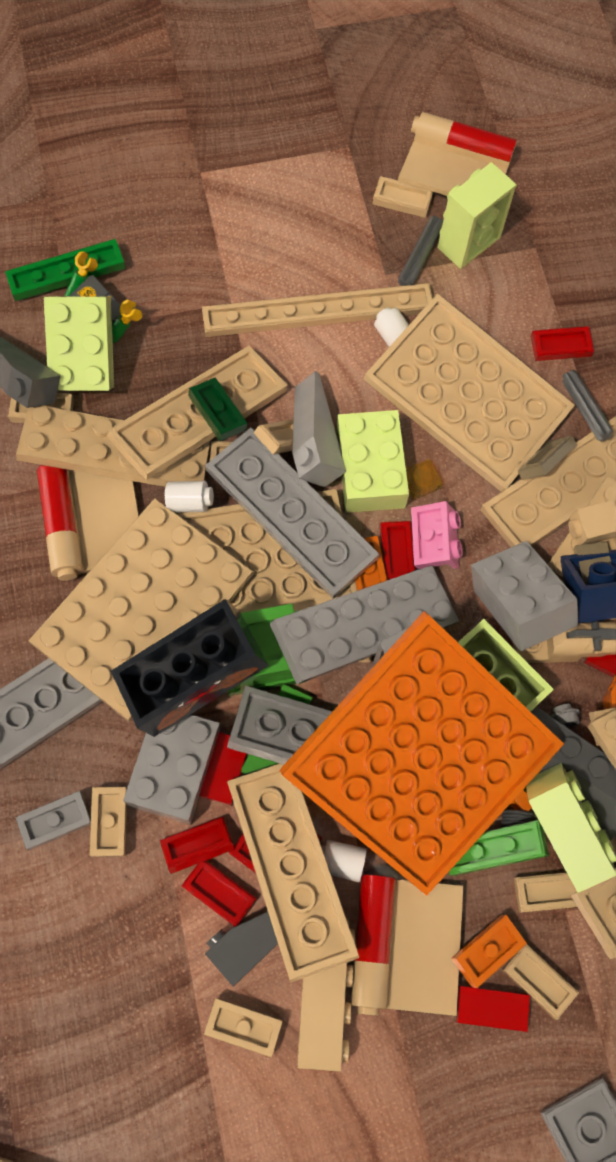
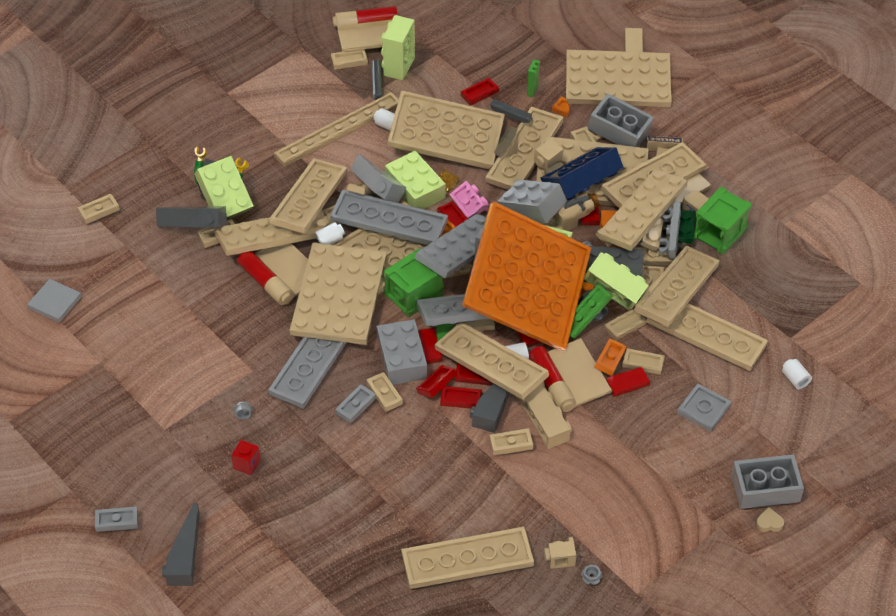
camera: 25 degrees left, 20 degrees down
green plate [5,239,126,301] -> none
black brick [111,599,269,737] -> none
dark green plate [188,377,248,441] -> none

